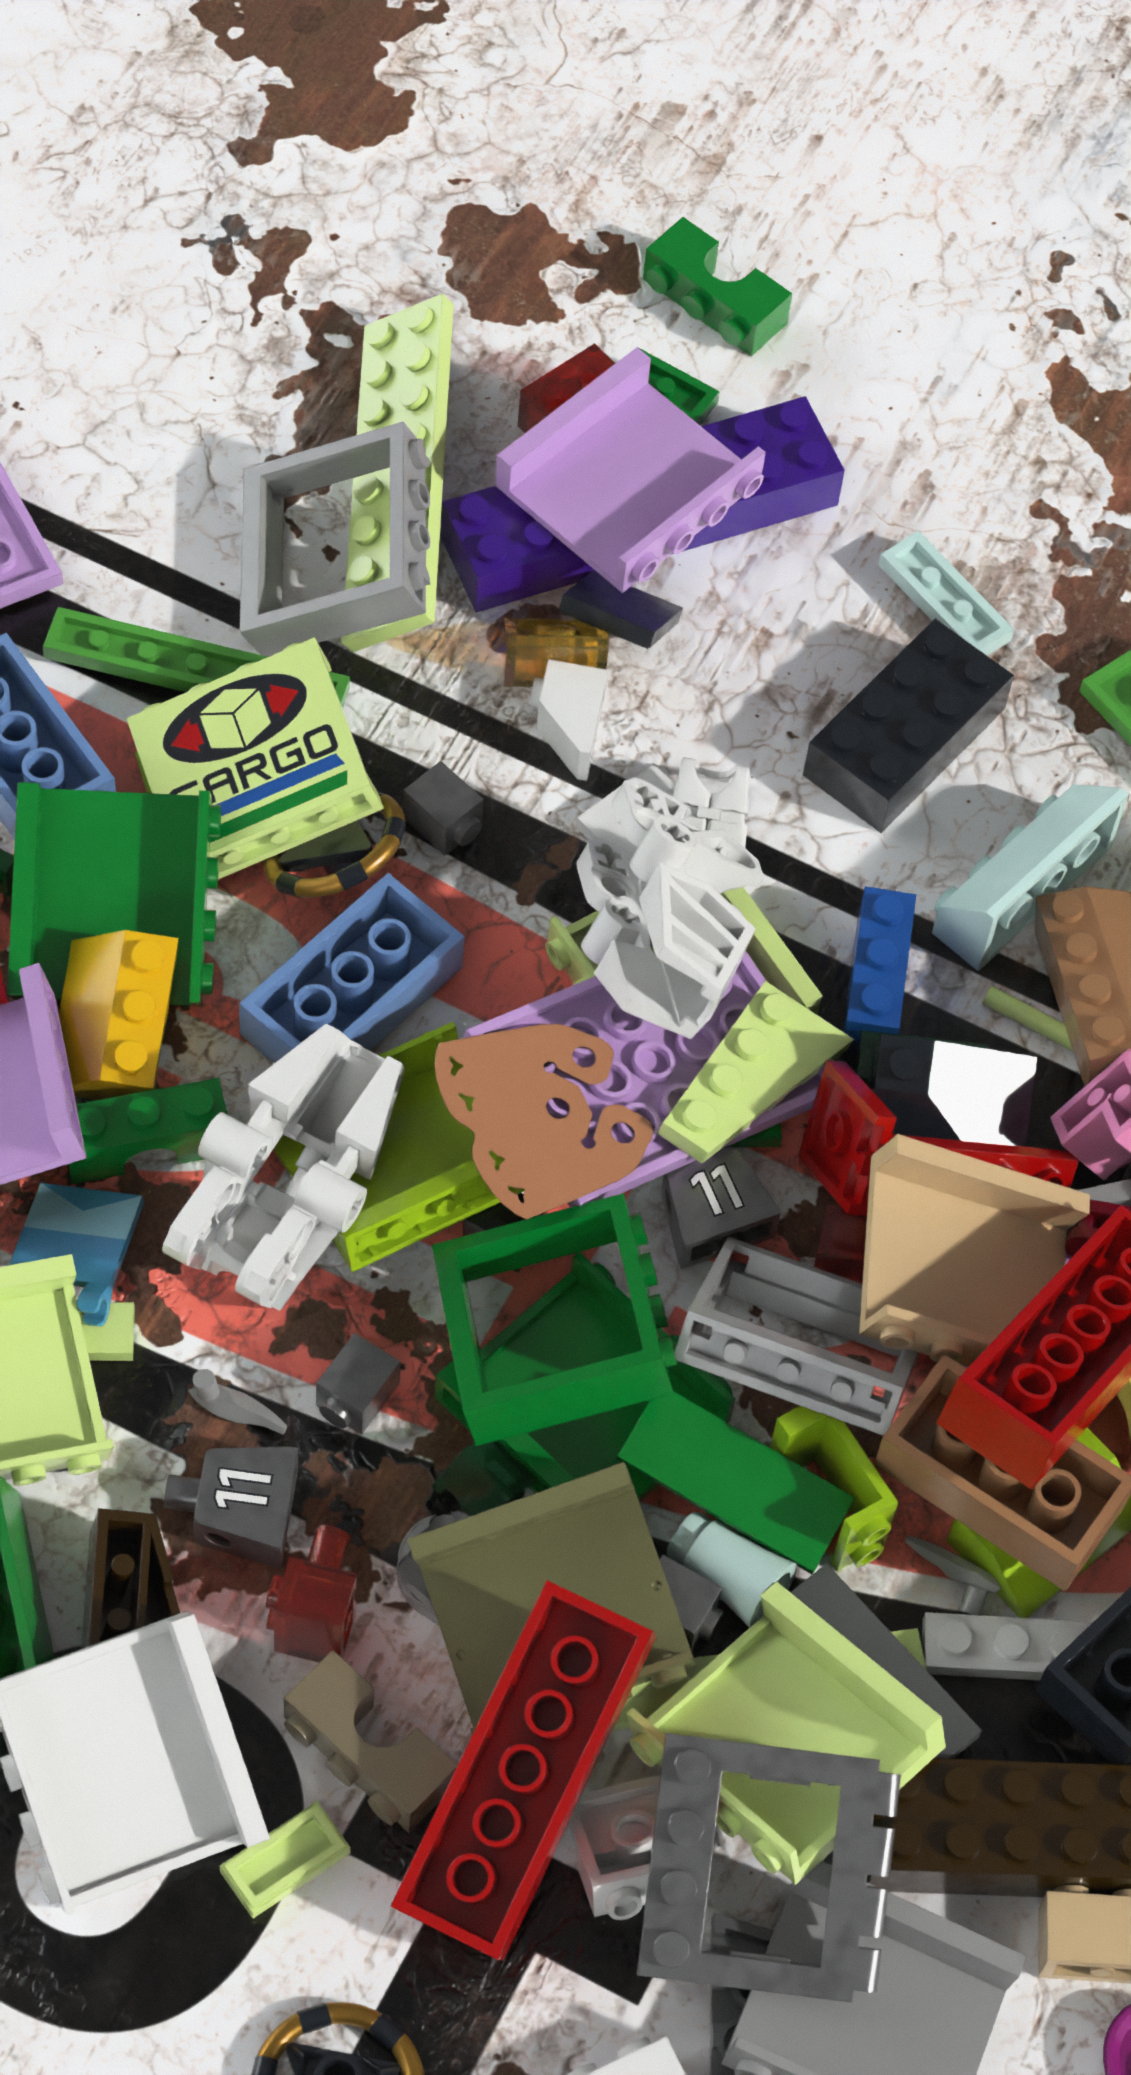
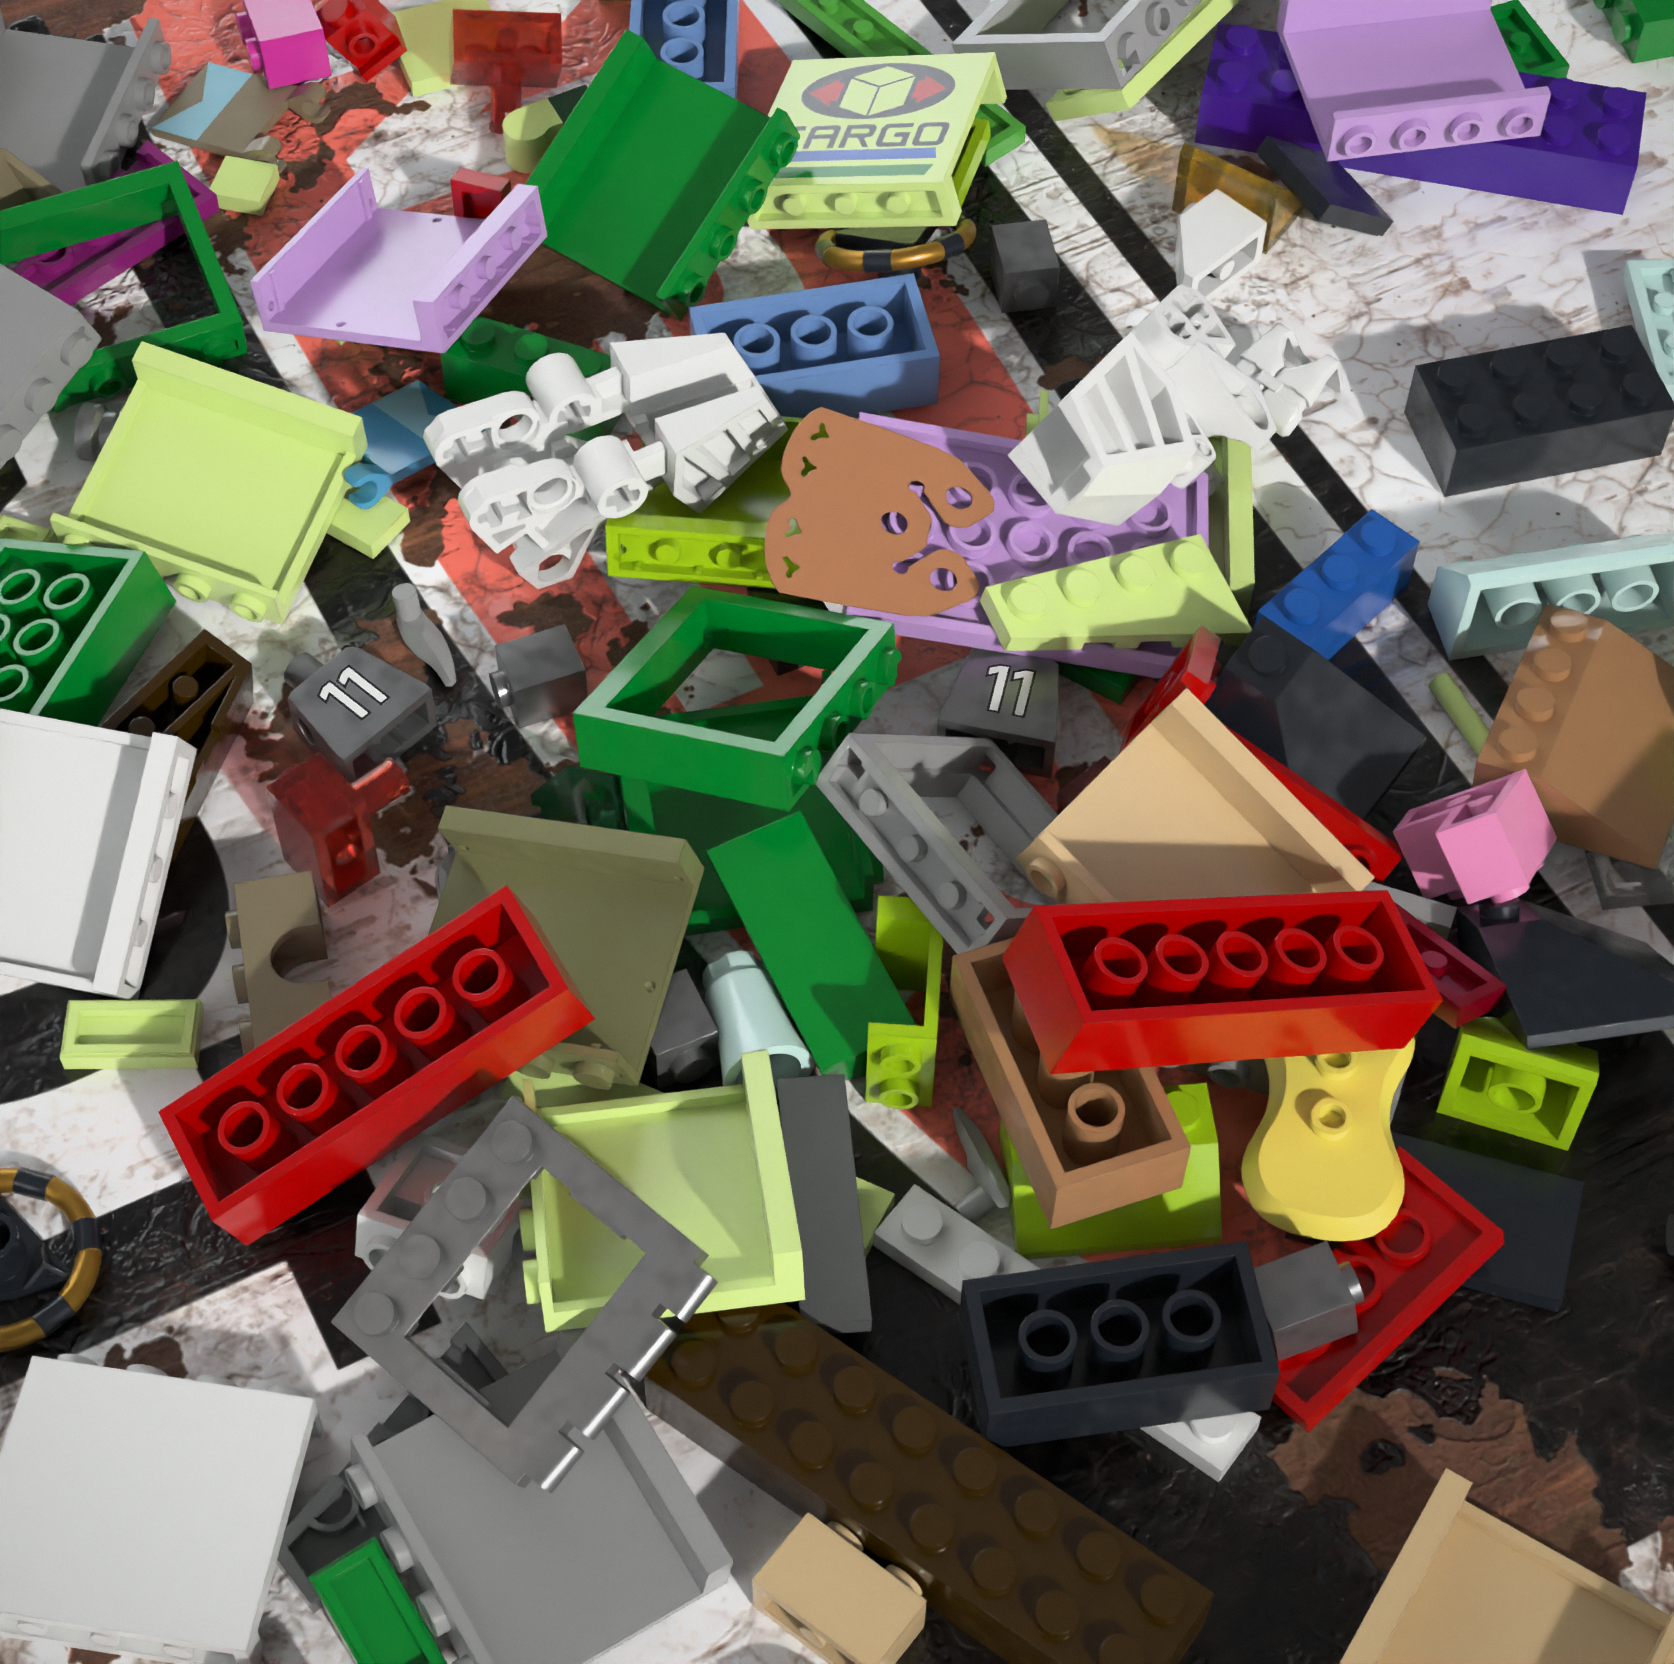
camera: 40 degrees right, 5 degrees down
yellow slope [59,930,178,1100] -> none

